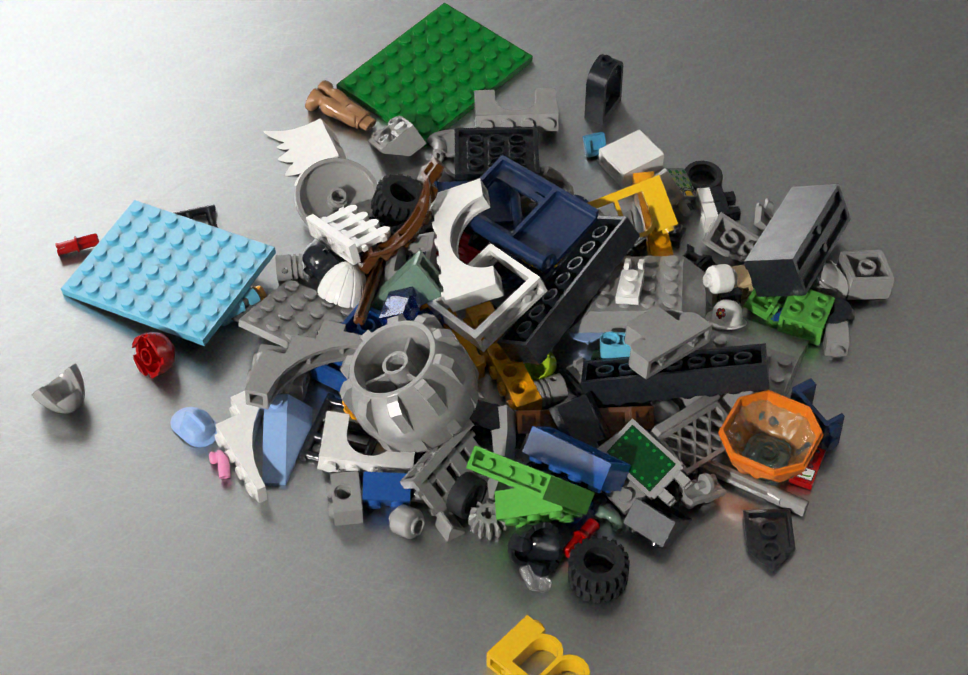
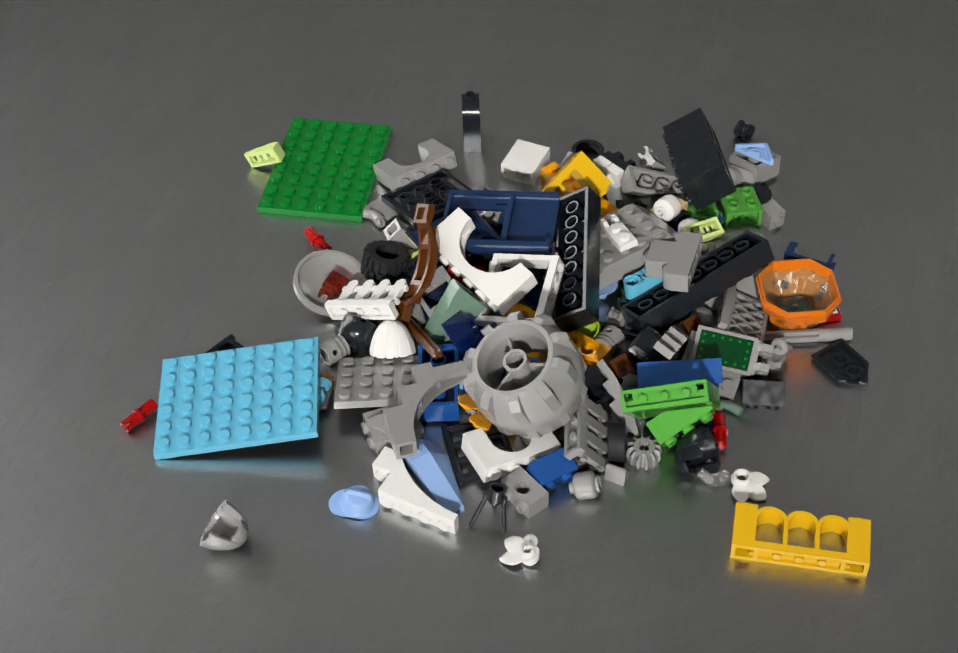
camera: 30 degrees left, 5 degrees down
red cylinder [132,332,175,378] -> none
bright pink arm [209,450,231,479] -> none
white piece [263,118,347,186] -> none
medium nougat piece [305,80,376,131] -> none
light grey slope [368,116,426,156] -> none
black tyre [568,536,630,603] -> none
dark azure tile [583,132,606,158] -> none
none -> yellowish green slope [244,141,285,168]
none -> red axle [304,226,332,250]
none -> clear red plate [318,270,349,301]
none -> black plant [468,482,508,532]
none -> white plate [499,534,540,566]
none -> light grey slope [653,325,690,360]
none -> yellowish green slope [683,216,725,242]
none -> white plate [730,468,770,503]
none -> black wheel [733,120,755,141]
none -> light blue tile [734,143,774,166]

